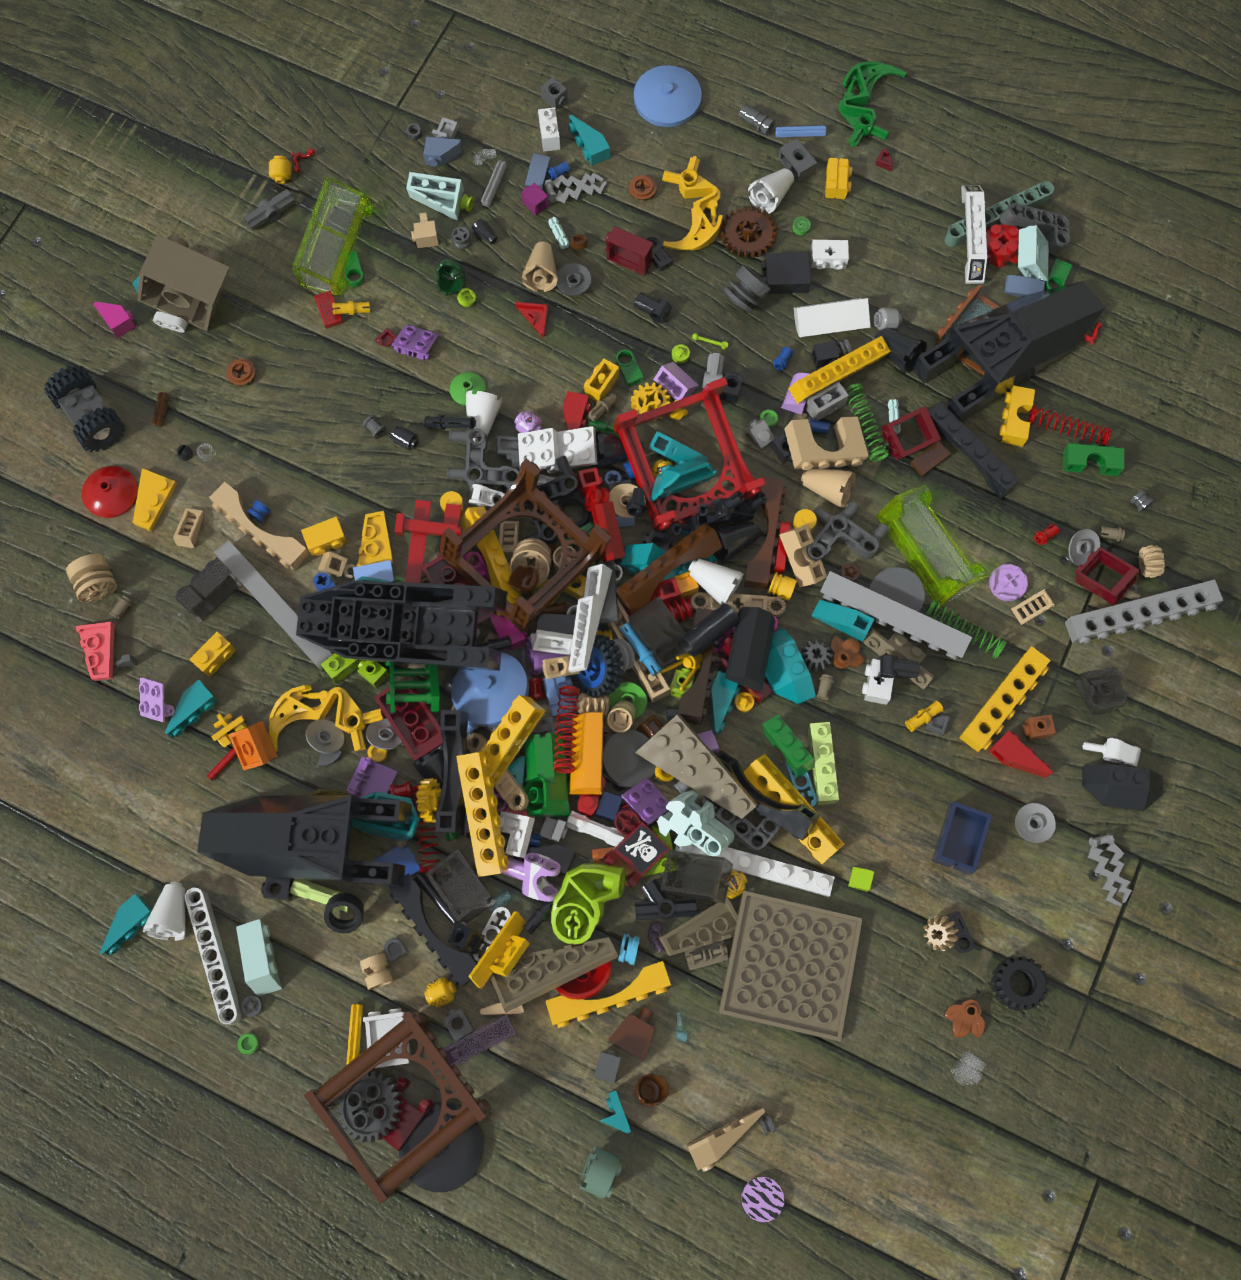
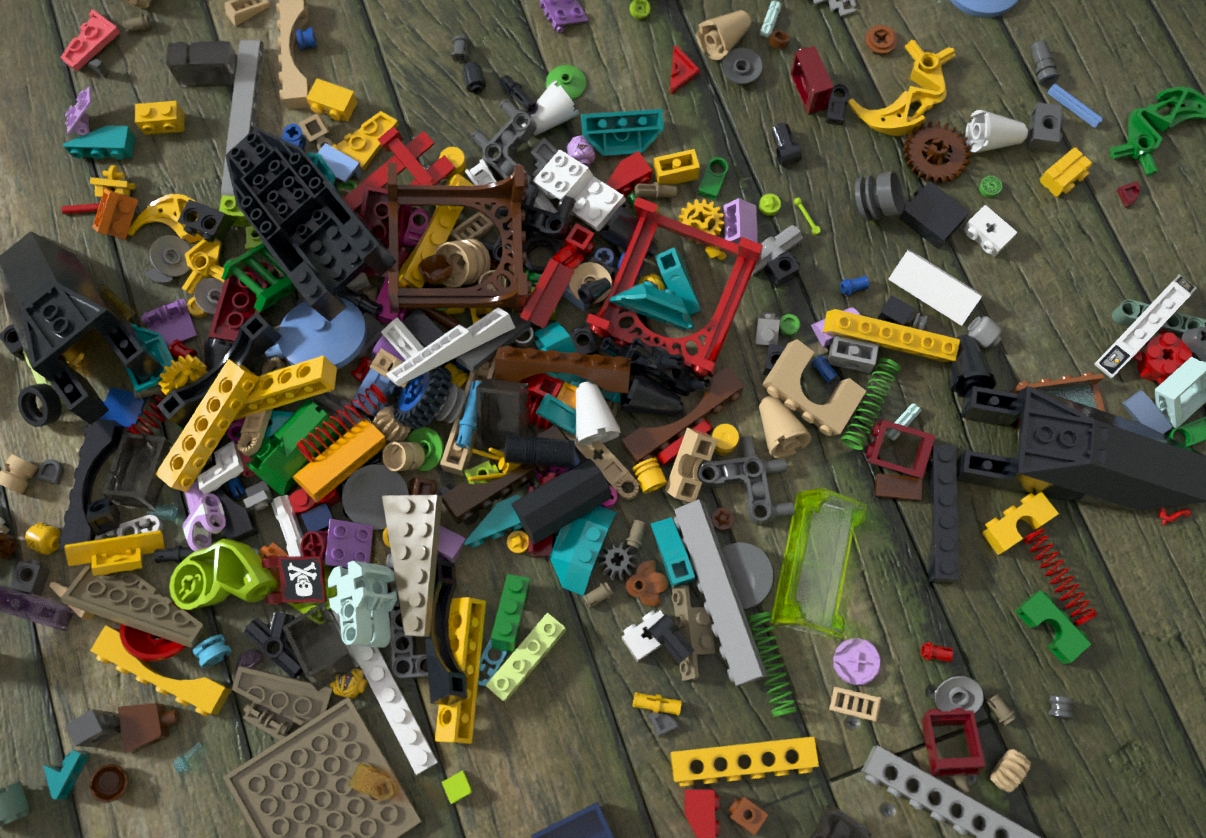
camera: 45 degrees right, 0 degrees up
none -> black brick [177,199,234,244]
none -> clear yellow piece [348,762,398,801]
none -> teal tile [536,394,576,435]
none -> teal wedge [581,109,664,156]
none -> dark tan pin [625,520,647,550]

